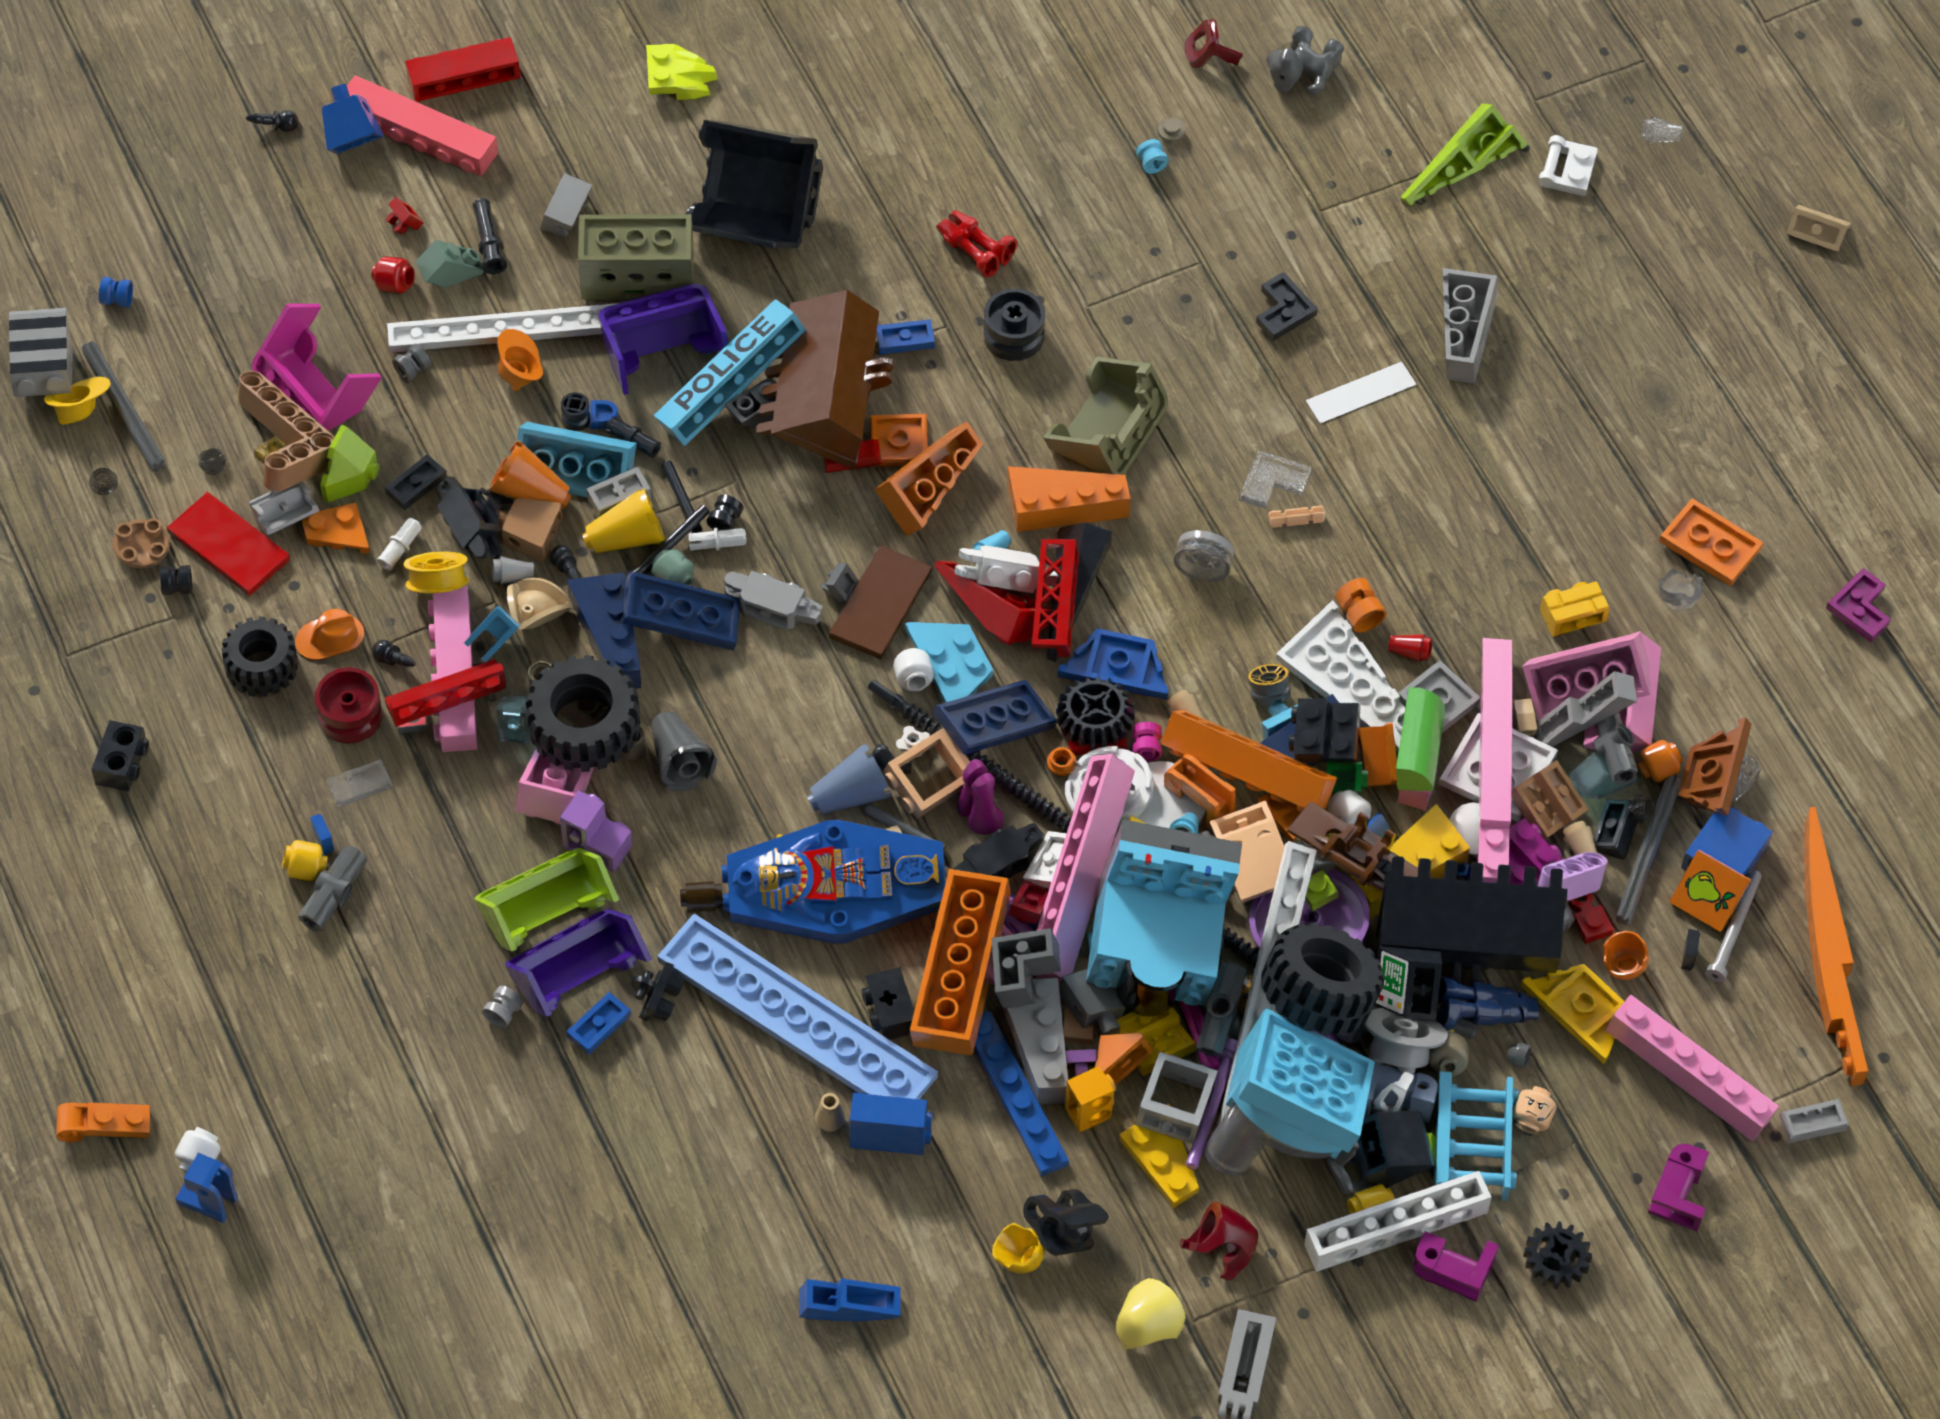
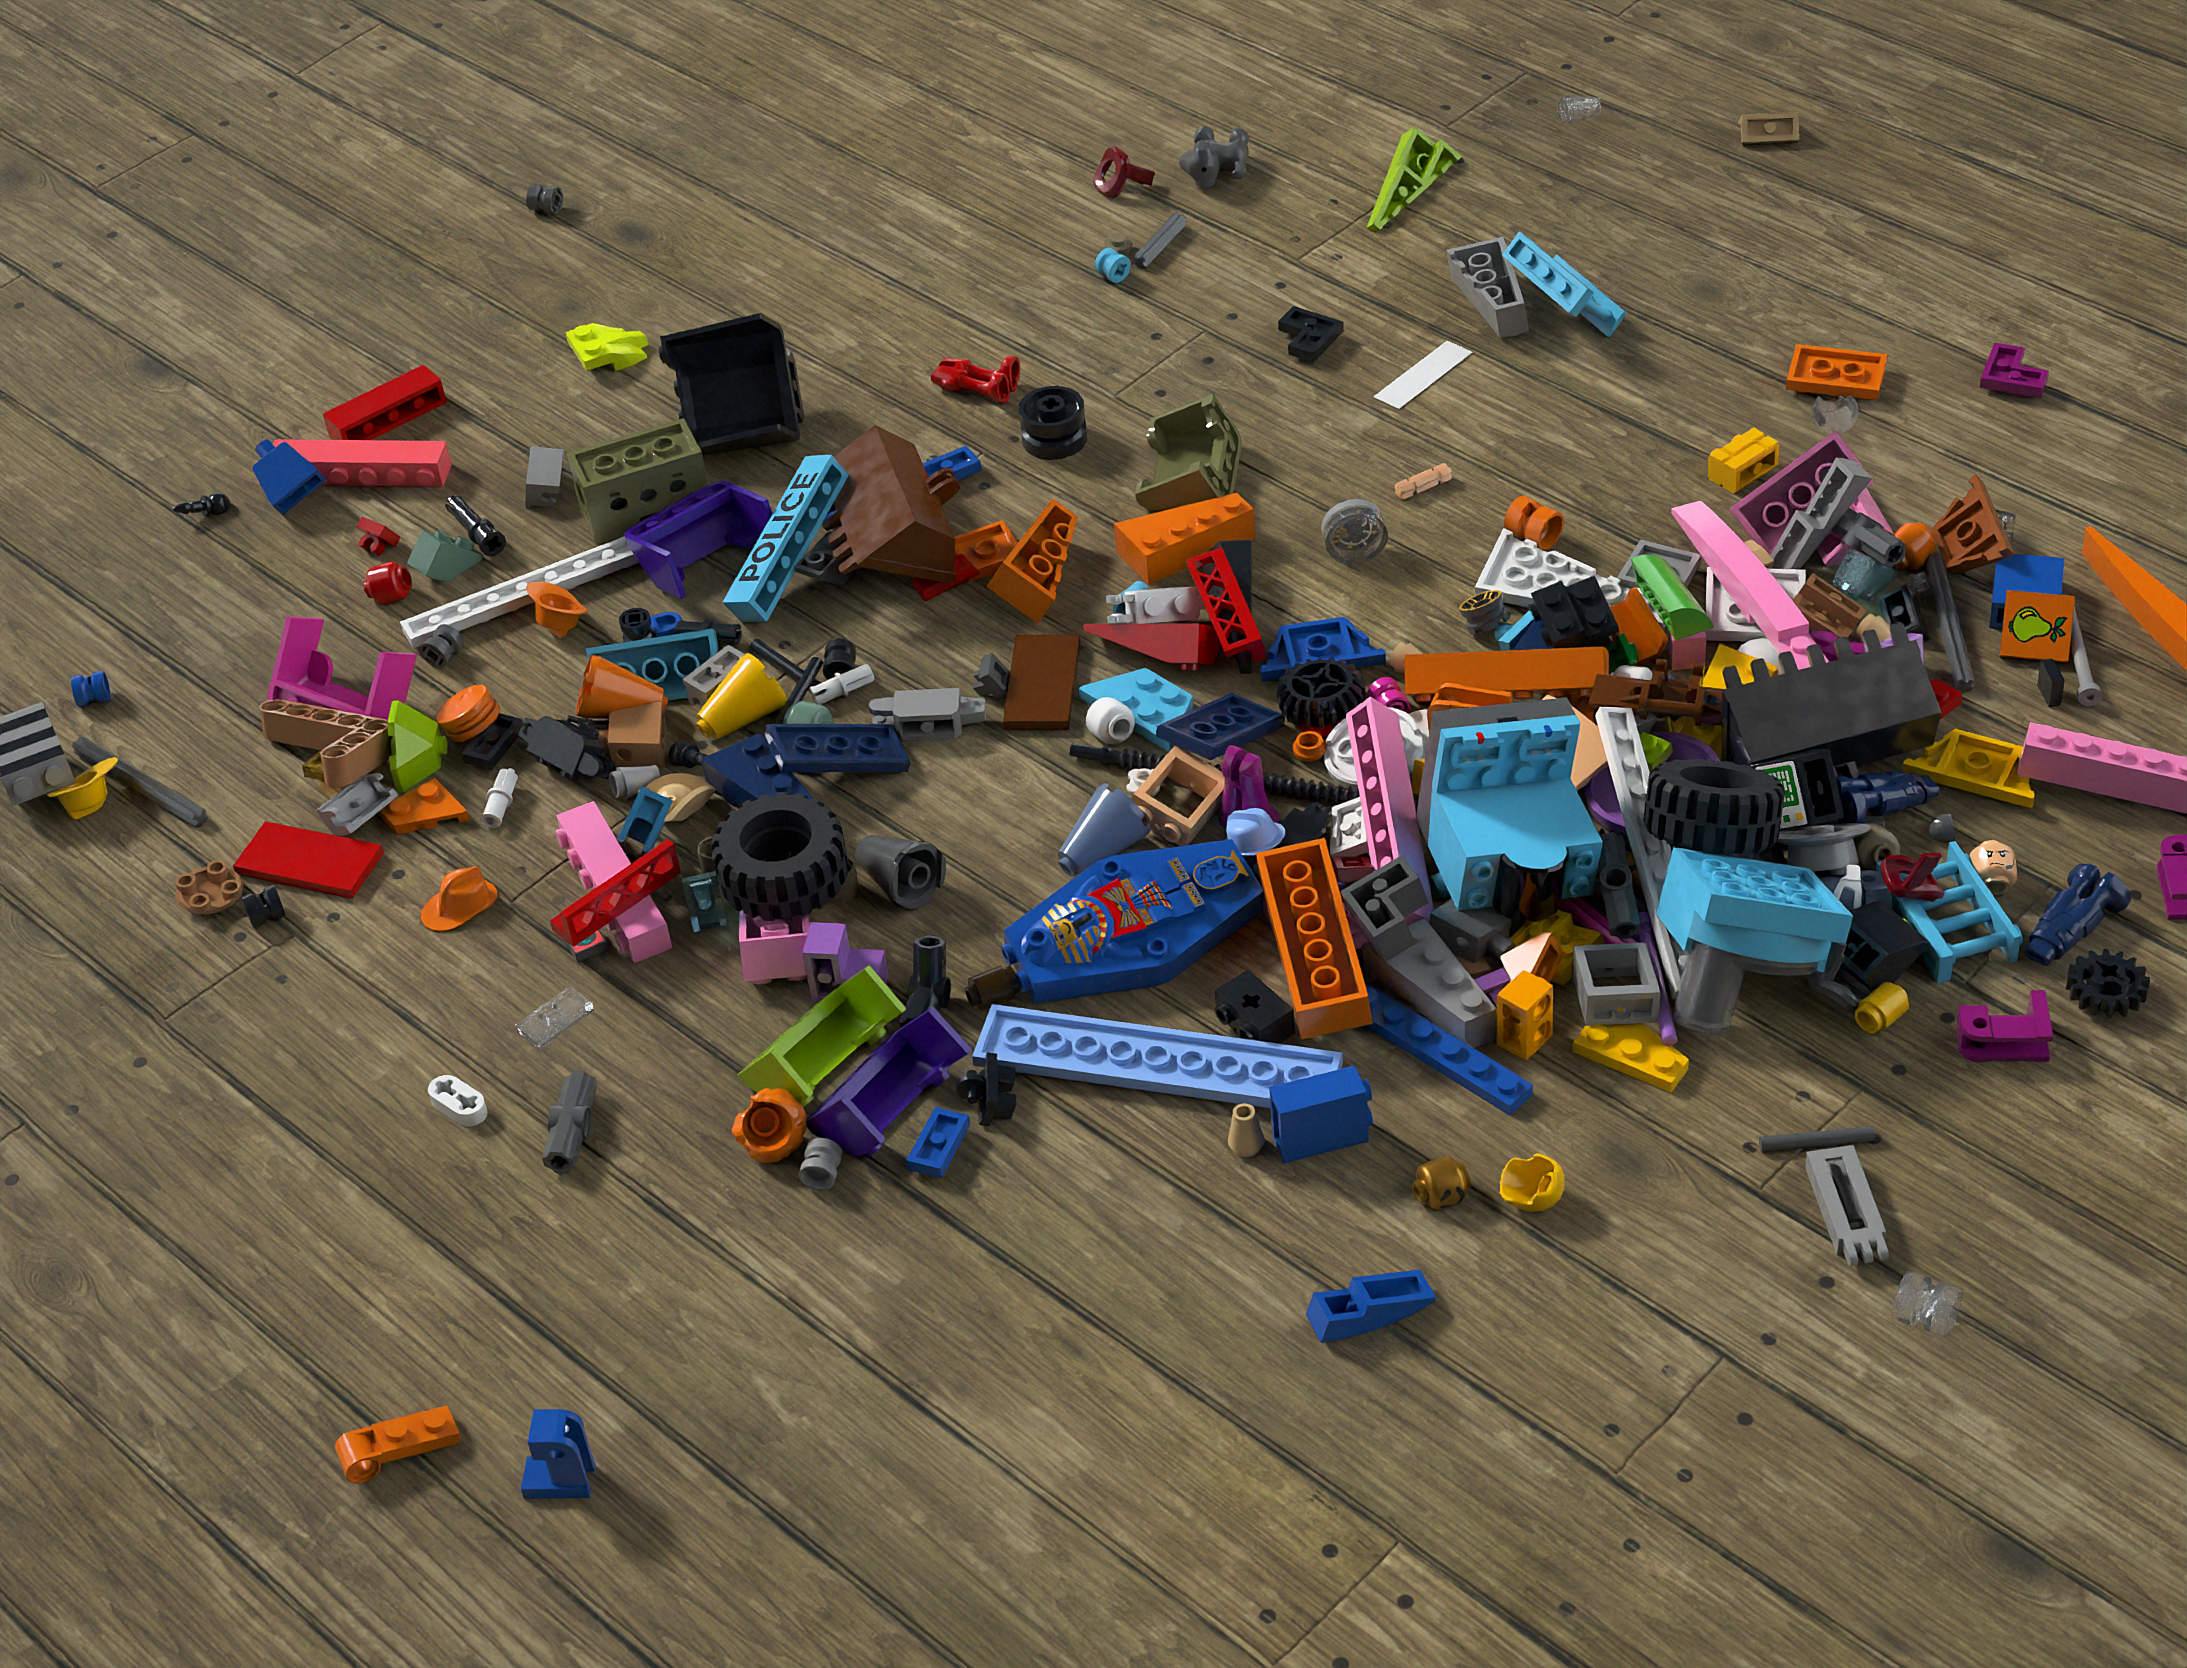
camera: 15 degrees left, 15 degrees down
clear smoke plate [89,467,118,495] -> none
black brick [91,720,149,791] -> none
white head [175,1127,221,1172] -> none
clear smoke plate [198,448,226,475] -> none
black tyre [221,616,299,697] -> none
yellow head [282,840,327,882] -> none
blue tile [310,814,334,855] -> none
dark red wheel [315,667,383,744] -> none
black bar [372,640,416,667] -> none
yellow wheel [403,552,469,593] -> none
black piece [1023,1189,1109,1256] -> none
light yellow piece [1116,1278,1186,1351] -> none
dark red piece [1180,1201,1259,1281] -> none
clear plate [1239,450,1312,509] -> none
white brick [1304,1171,1491,1272] -> none
red cone [1388,634,1433,663] -> none
white plate [1538,135,1598,196] -> none
orange hair [1603,930,1649,980] -> none
none -> white beam [428,1075,488,1127]
none -> orange head [436,684,500,742]
none -> orange hair [731,1088,807,1163]
none -> black piece [899,935,951,1028]
none -> dark grey axle [1134,213,1186,268]
none -> light blue piece [1225,808,1285,857]
none -> pearl gold head [1412,1156,1471,1211]
none -> medium azure fence [1502,231,1627,337]
none -> dark grey bar [1759,1126,1875,1152]
none -> dark red piece [1880,853,1944,902]
none -> dark blue piece [2024,863,2131,966]

